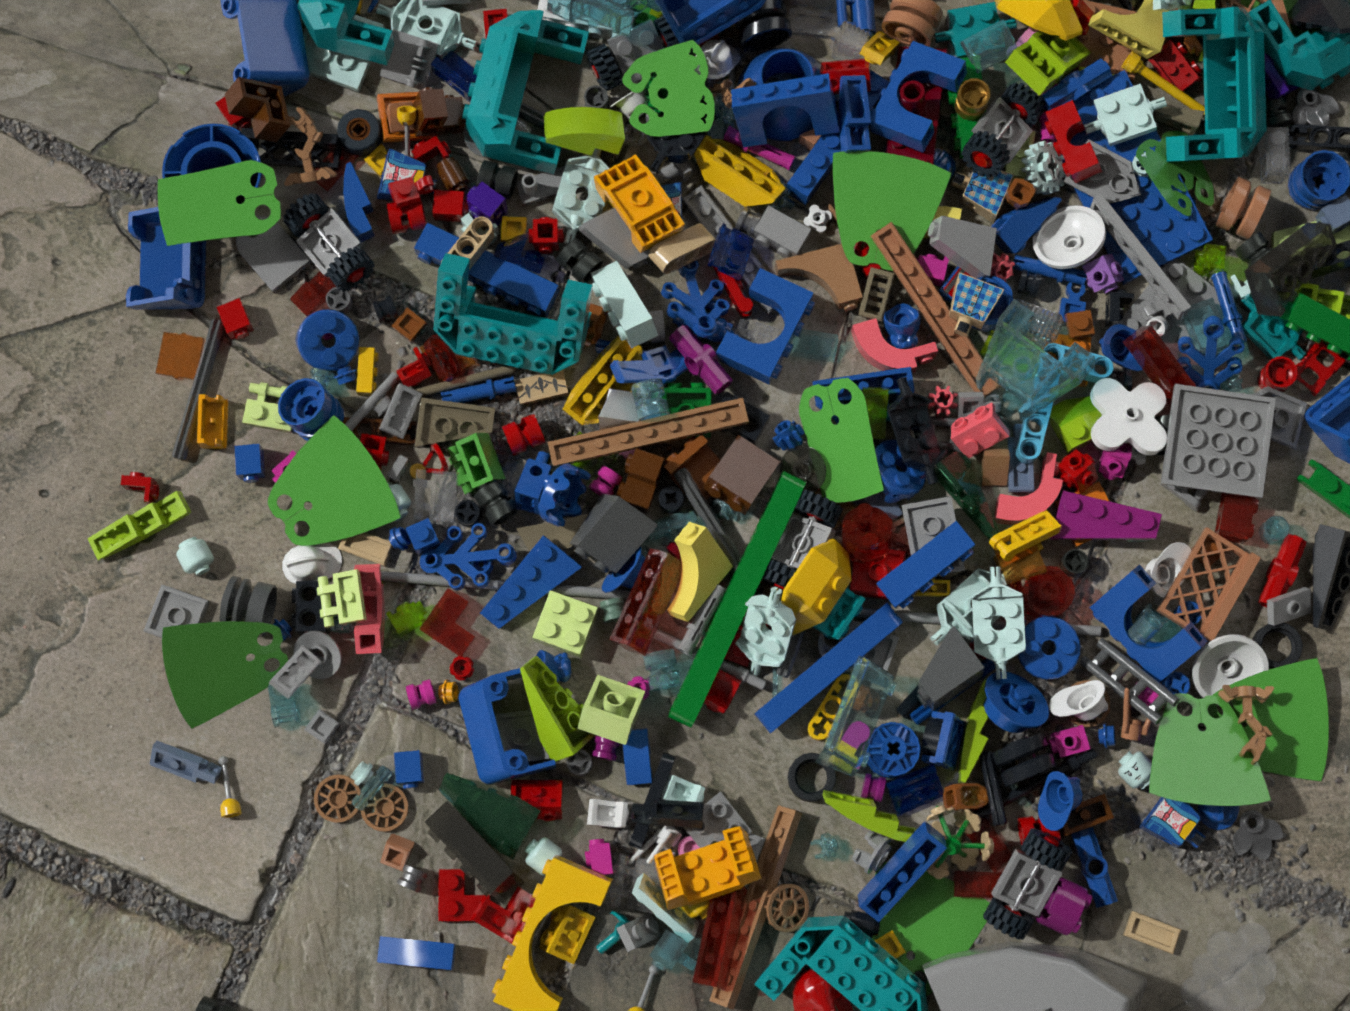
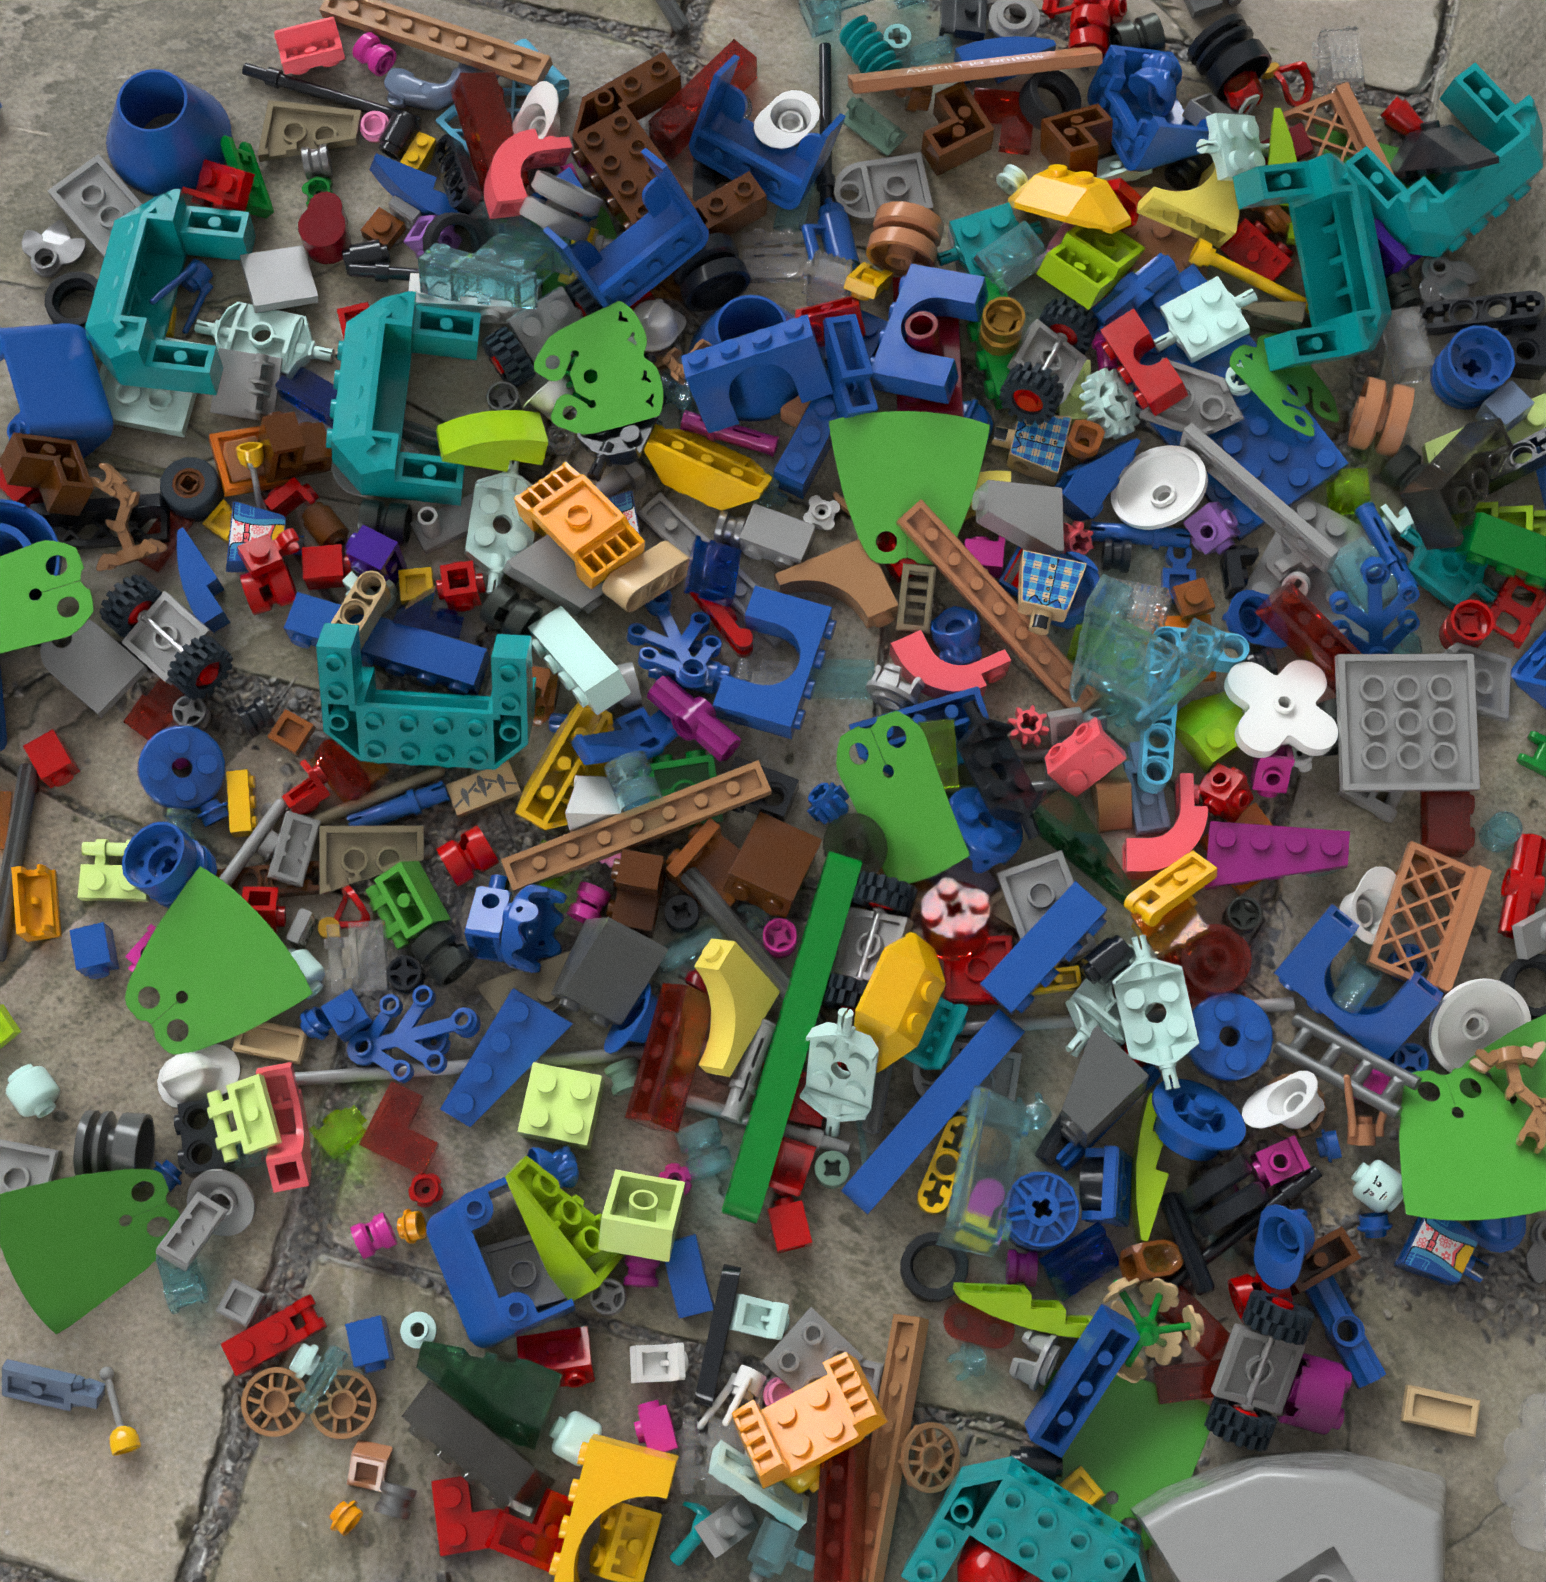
camera: 10 degrees left, 5 degrees down
black hinge [631,799,704,828] -> none
none -> red plate [221,1294,327,1377]
none -> light orange plate [329,1500,363,1536]
none -> light aqua plate [400,1312,437,1349]
none -> dark pink wheel [763,918,797,959]
none -> red brick [767,1197,812,1254]
none -> sand green wheel [814,1150,850,1189]
none -> light grey piece [865,663,925,711]
none -> clear red plate [943,1303,1015,1349]
none -> clear light blue plate [1016,1092,1052,1130]
none -> black brick [1081,935,1134,986]
none -> blue plate [1357,1212,1393,1238]

